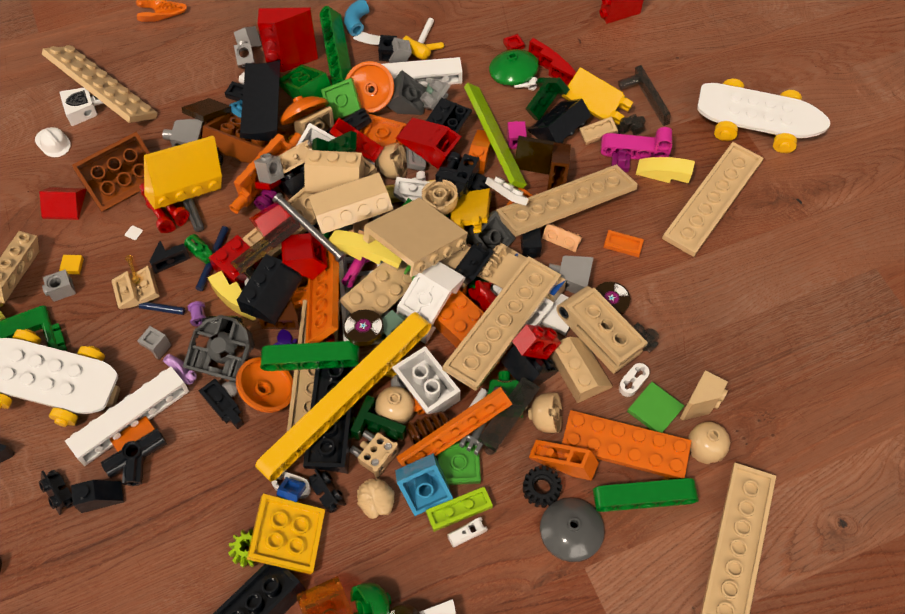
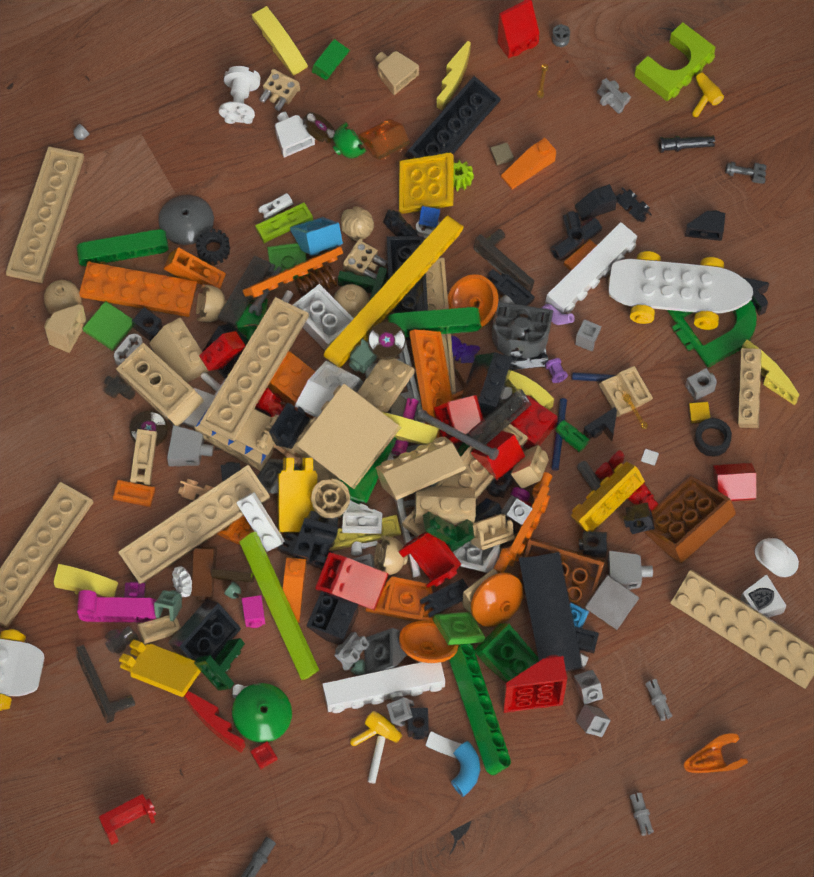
camera: 175 degrees right, 5 degrees up
none -> tan plate [130,429,157,485]
none -> black brick [132,307,163,341]
none -> sand green window [154,590,182,622]
none -> white gear [172,566,192,597]
none -> clear smoke piece [473,229,534,292]
none -> dark tan tile [490,143,514,166]
none -> orange slope [501,138,556,189]
none -> tan brick [511,445,549,489]
none -> light grey pin [645,679,673,721]
none -> black tyre [694,418,732,457]

